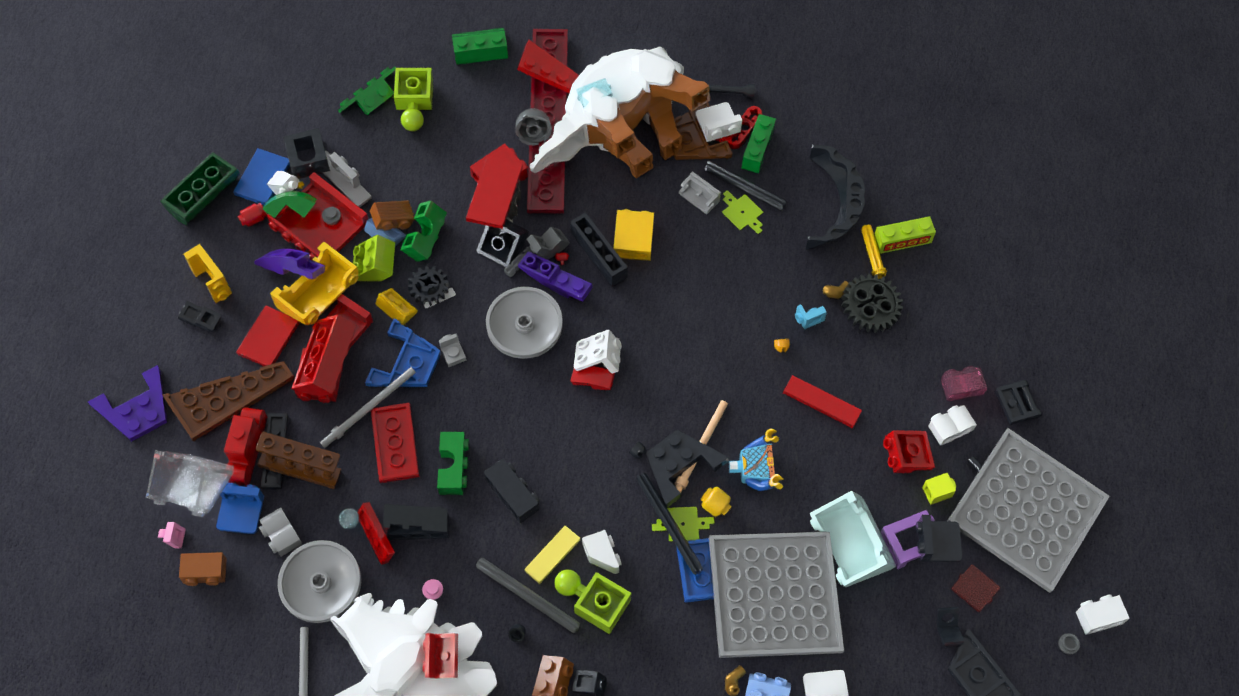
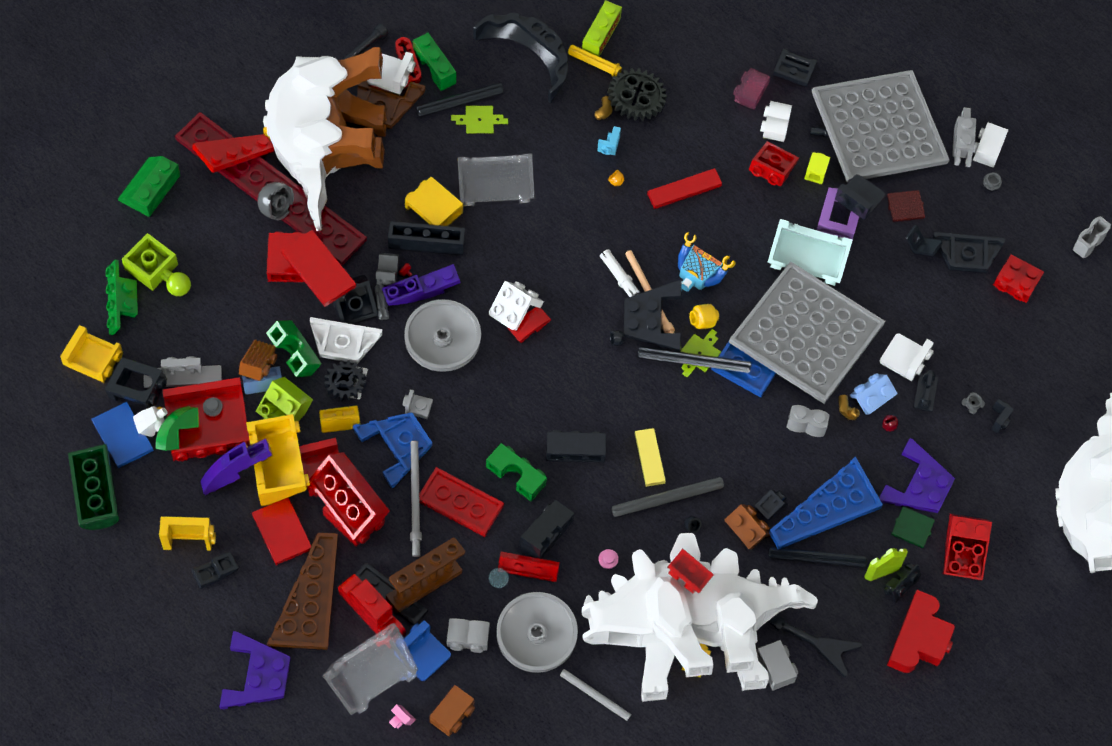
camera: 55 degrees left, 0 degrees up
red brick [238,203,267,228] -> none
lime brick [555,570,631,634] -> none
clear light blue piece [576,78,613,108] -> none
white slope [582,530,622,574] -> none
light grey hinge [679,171,721,214] -> none
none -> yellow panel [60,325,123,383]
none -> white wing [310,317,383,364]
none -> clear windscreen [457,154,535,206]
none -> white pin [600,249,640,297]
none -> light grey brick [787,405,830,437]
none -> light grey hinge [952,107,976,167]

